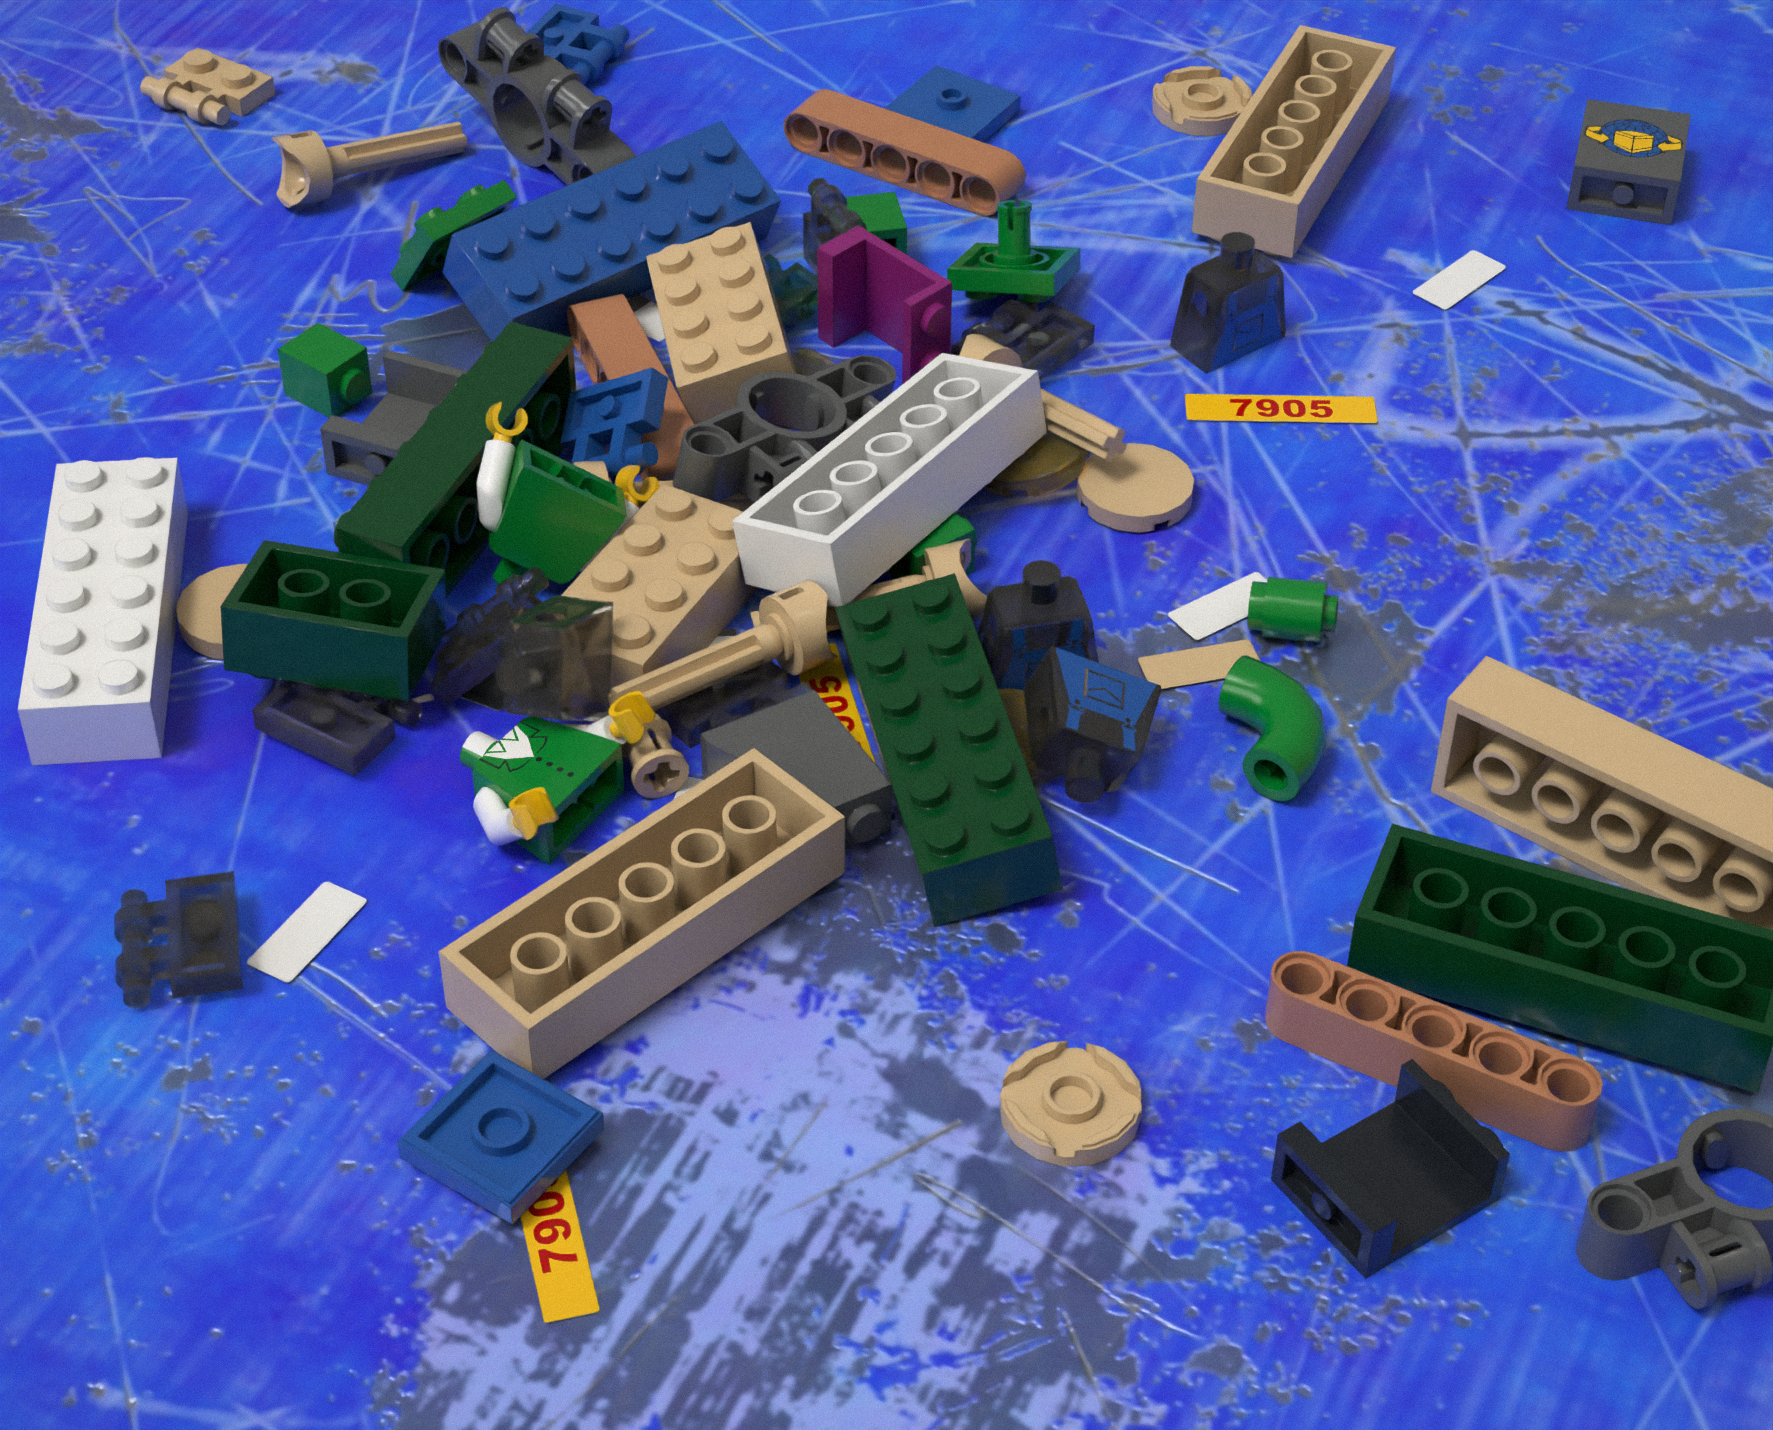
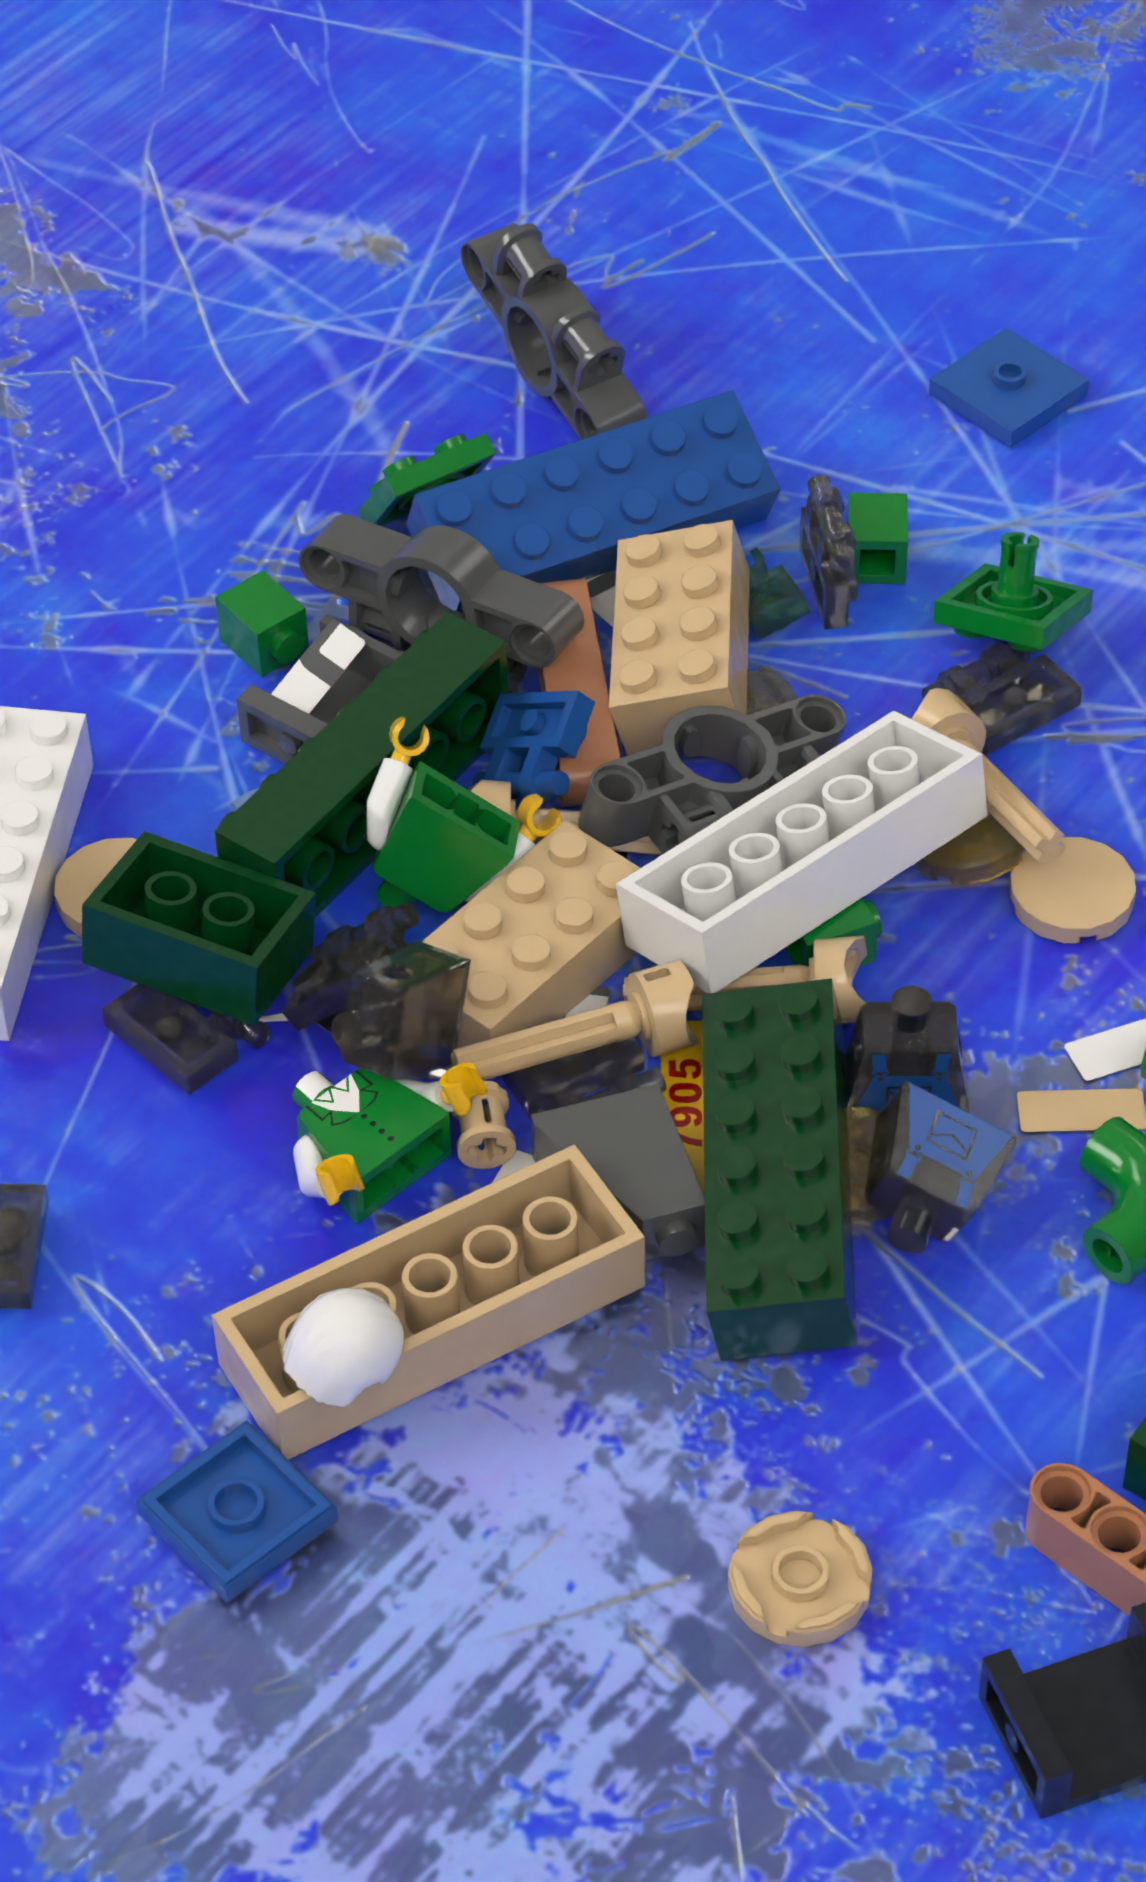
camera: 15 degrees right, 5 degrees up
tan plate [140,48,275,125] -> none
white sticker [247,882,367,983] -> none
tan piece [271,122,468,208] -> none
yellow sticker [520,1170,600,1323] -> none
blue plate [526,4,630,85] -> none
nougat beam [783,89,1026,216] -> none
magenta panel [817,225,952,385] -> none
none -> white sticker [271,619,366,714]
none -> white hair [282,1288,404,1407]
none -> dark grey piece [298,514,585,692]

